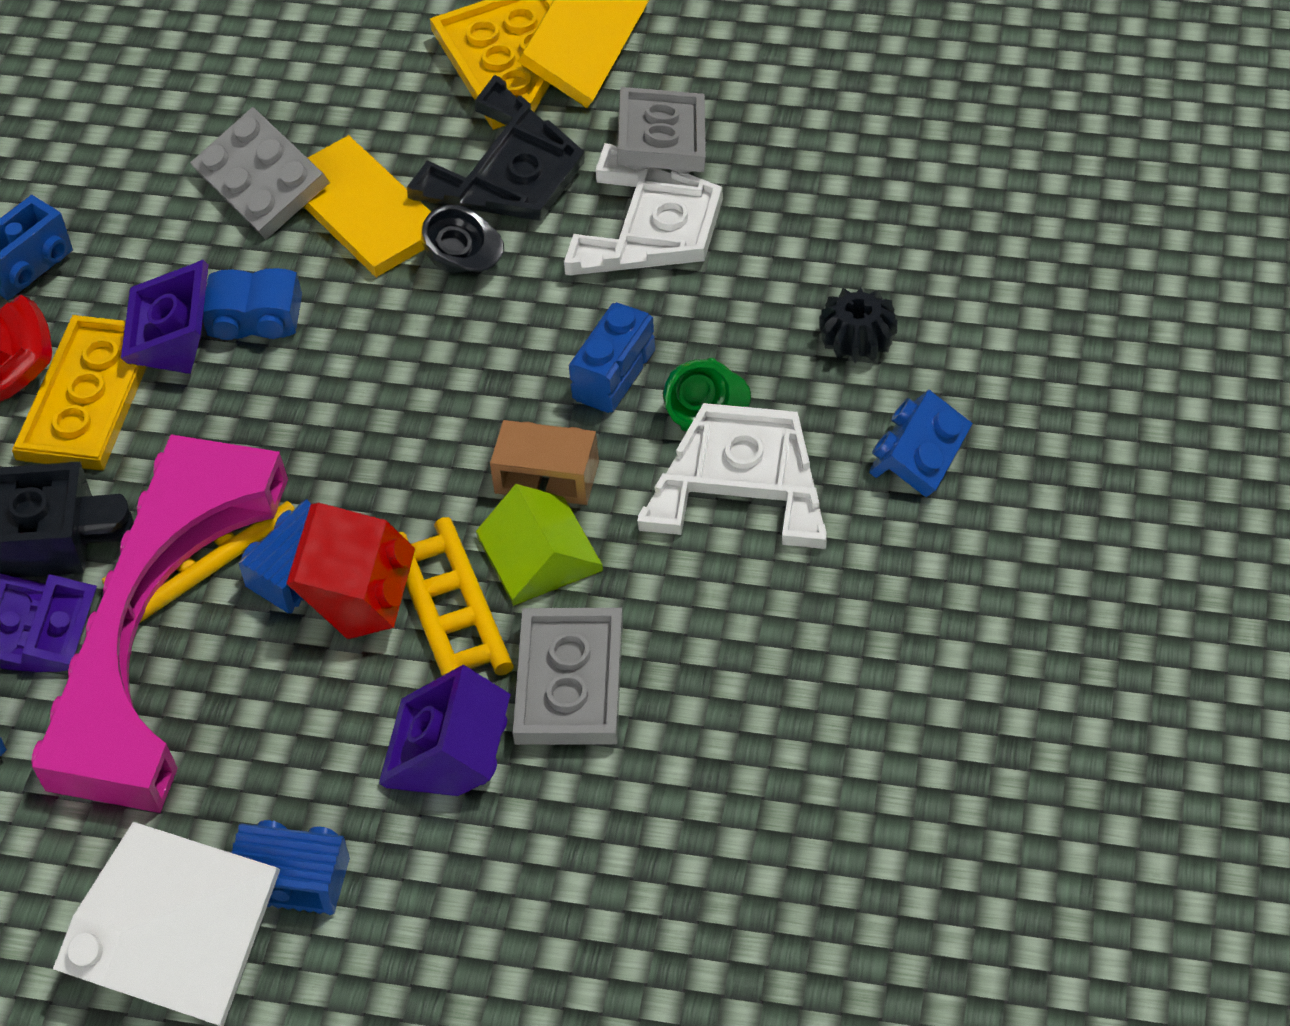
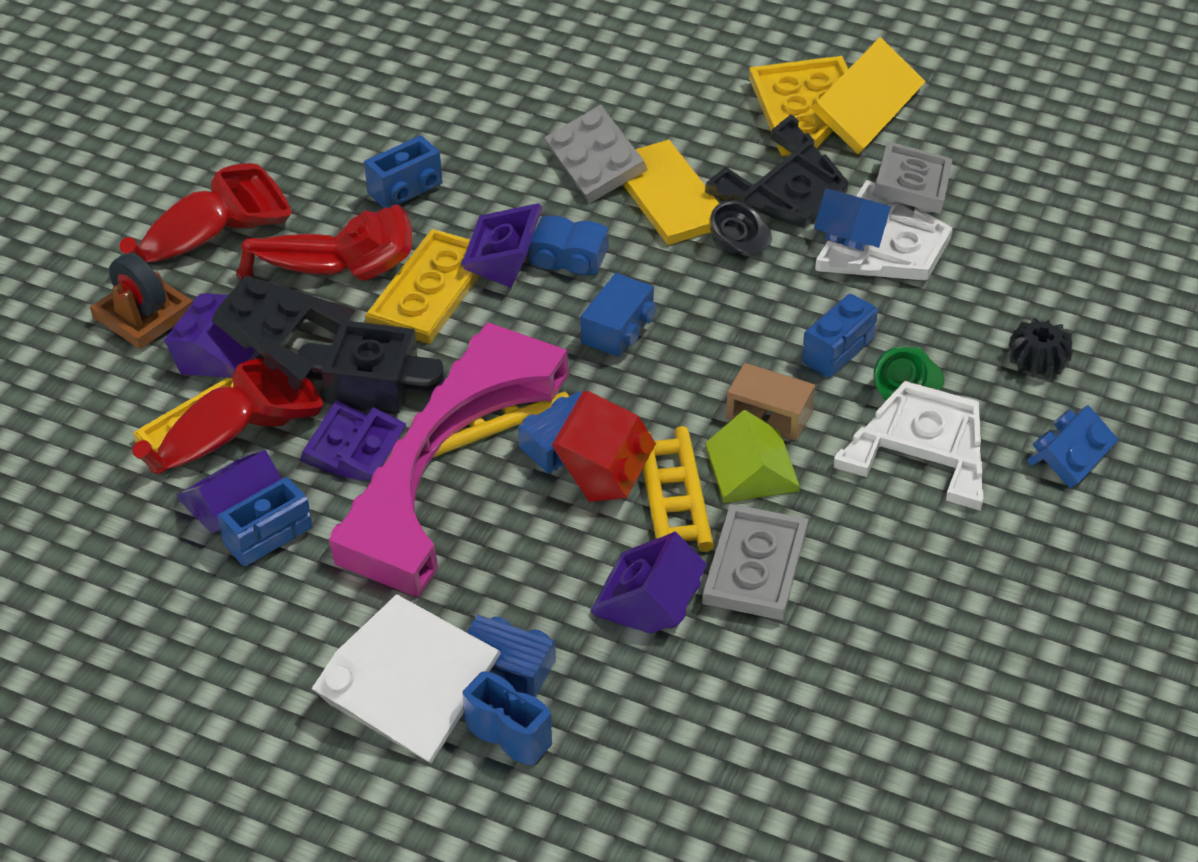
camera: 10 degrees right, 5 degrees down
none -> blue brick [462,671,552,765]
none -> blue brick [580,273,657,358]
none -> blue piece [814,188,891,251]

